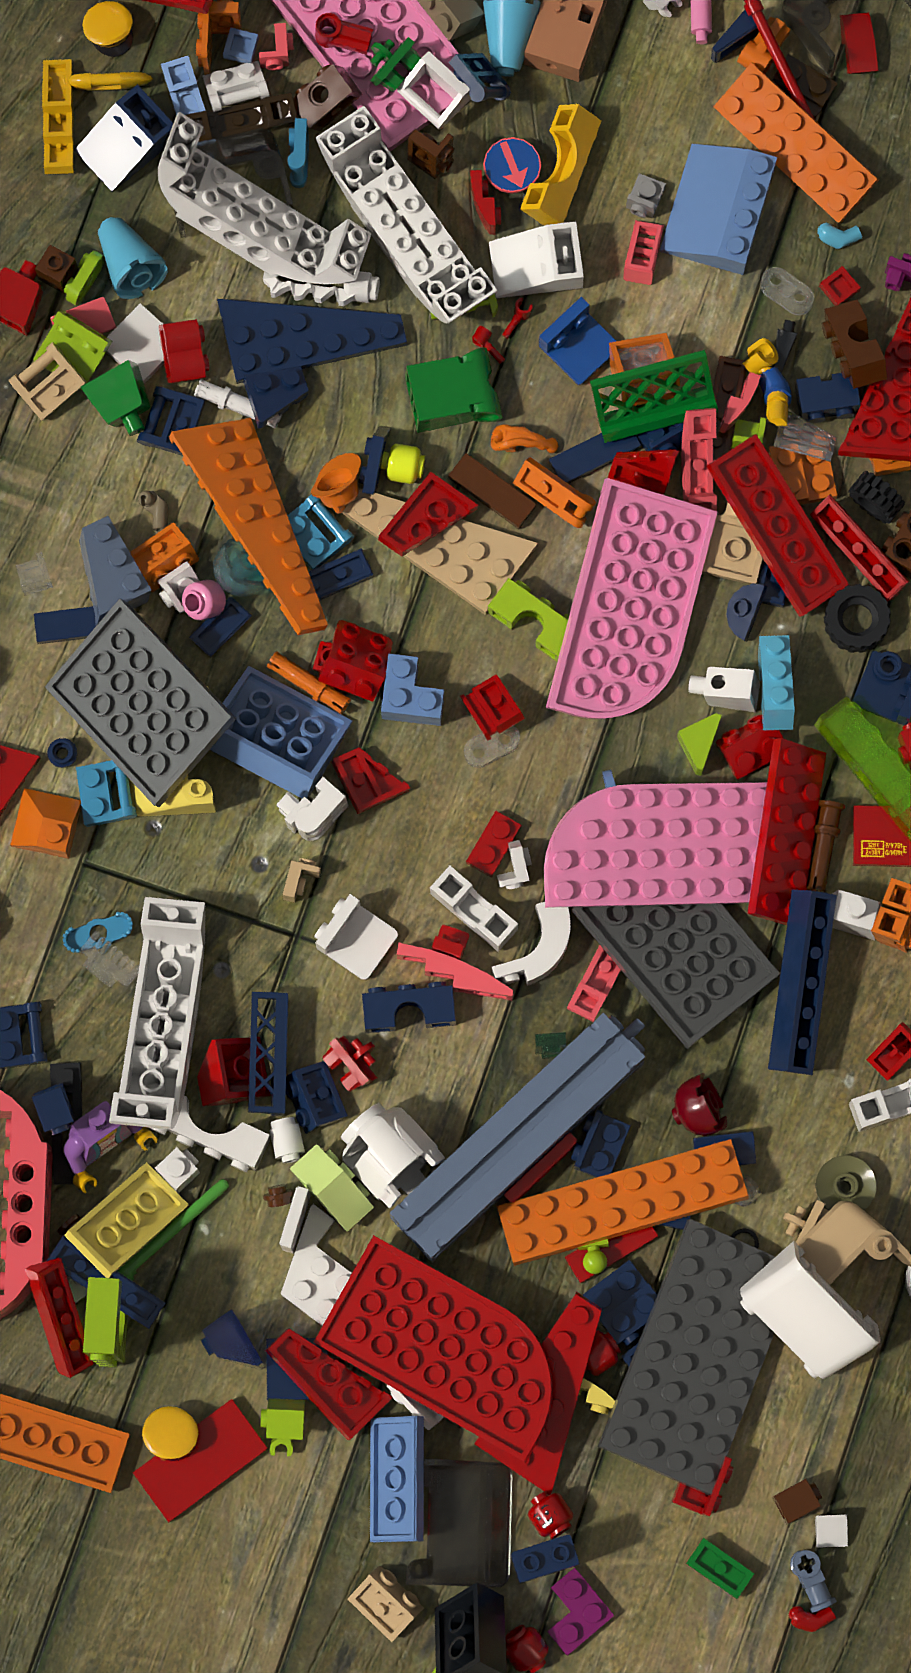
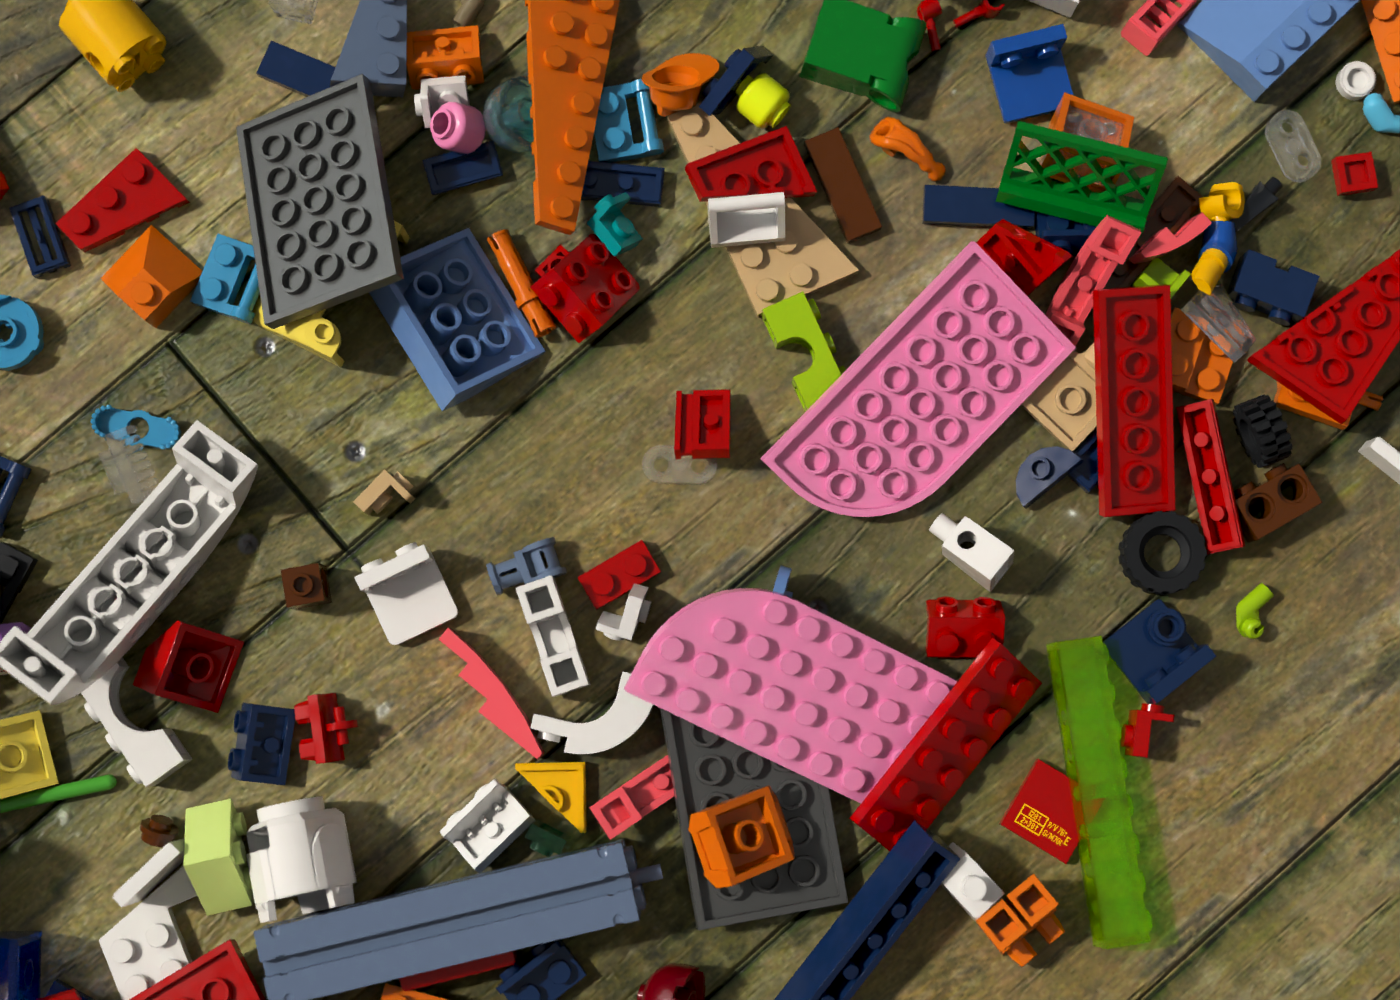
camera: 25 degrees right, 5 degrees up
dark blue plate [47,738,78,768] -> none
white brick [155,1147,200,1194] -> none
dark blue fence [248,991,288,1117] -> none
white brick [269,1117,305,1164] -> none
white hips [277,777,348,841] -> none
red wing [331,747,410,814] -> none
dark blue arch [362,982,456,1034] -> none
medium blue brick [381,654,444,726] -> none
red bracket [432,925,470,960] -> none
orange plate [513,457,596,528] -> none
lime slope [677,713,722,776] -> none
medium azure arch [758,635,795,730] -> none
reddish brown pin [807,800,845,893] -> none
reddish brown arch [821,299,887,389] -> none
none -> reddish brown brick [281,563,332,610]
none -> white bracket [440,779,535,873]
none -> sand blue connector [486,537,567,596]
none -> yellow tile [515,762,587,833]
none -> teal bracket [587,192,643,257]
none -> orange slope [688,785,795,889]
none -> white tile [707,192,786,248]
none -> white tile [1336,61,1376,101]

